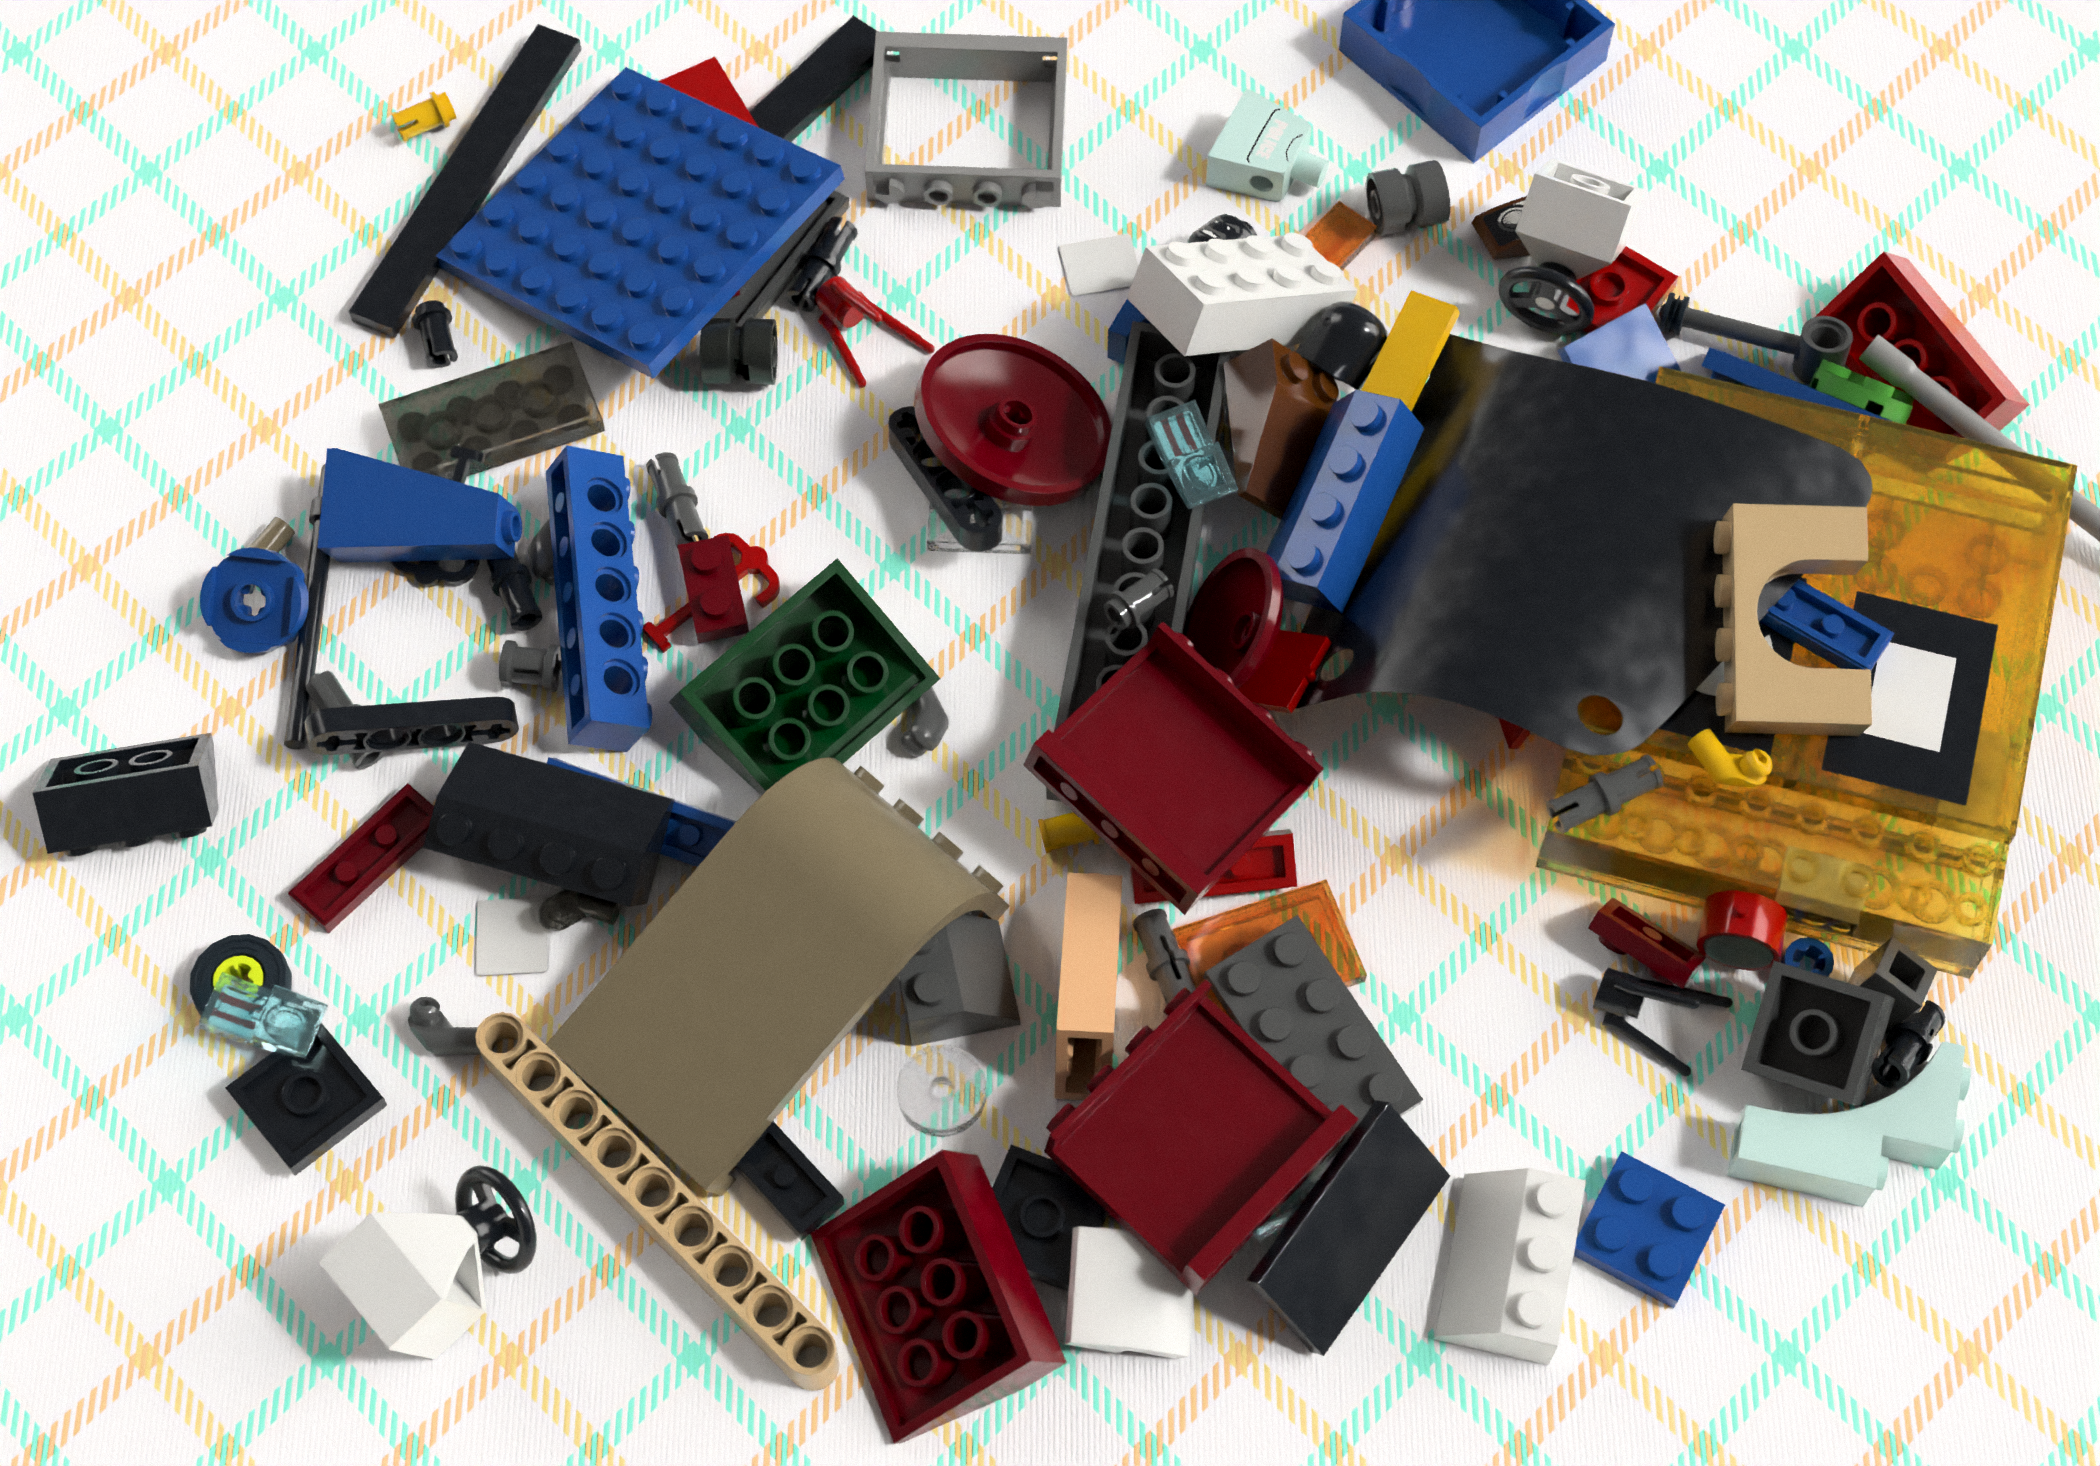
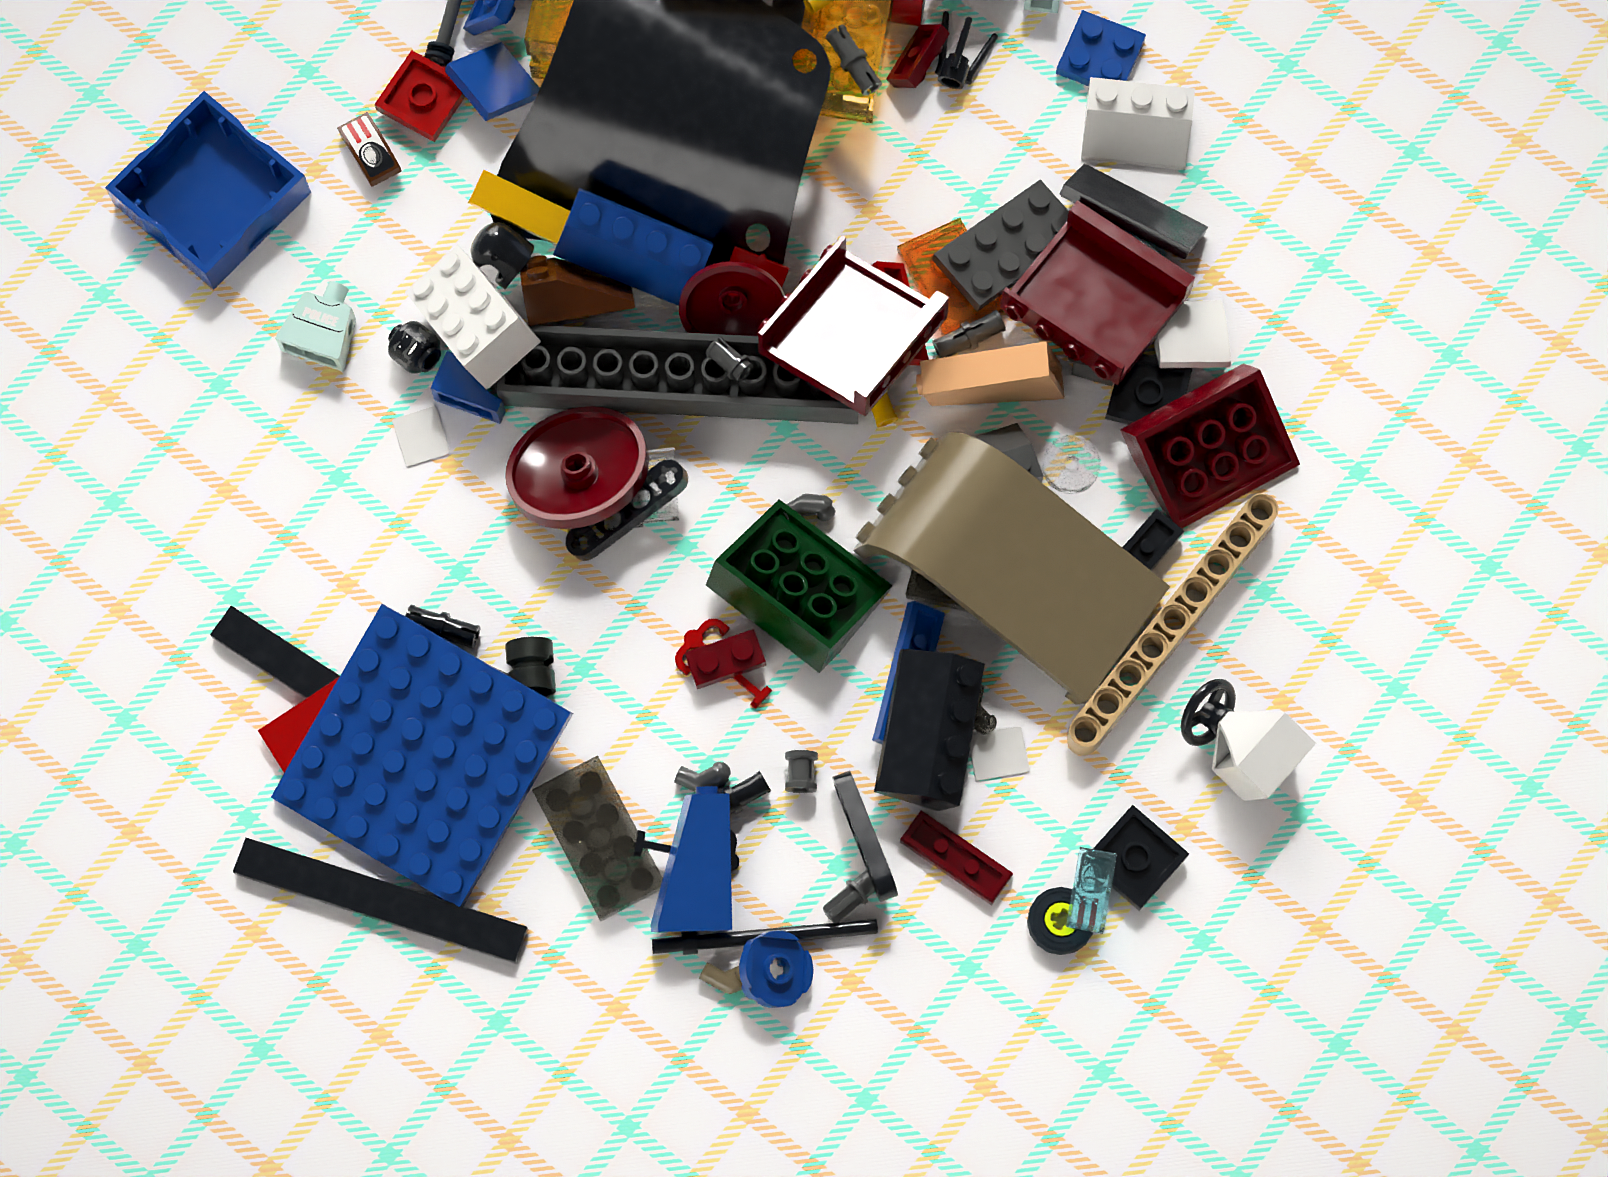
camera: 95 degrees left, 10 degrees up
black slope [32,732,219,857] -> none
yellow pin [391,91,457,143] -> none
dark grey arm [408,996,481,1055] -> none
black pin [412,300,458,368] -> none
blue brick [545,445,653,752] -> none
dark grey pin [646,452,708,549] -> none
red plant [815,276,935,388] -> none
light grey window [865,31,1068,209] -> none
clear light blue slope [1145,400,1238,509] -> none
clear orange tile [1305,201,1378,271] -> none
dark grey wheel [1365,160,1450,236] -> none
white piece [1498,158,1645,334] -> none

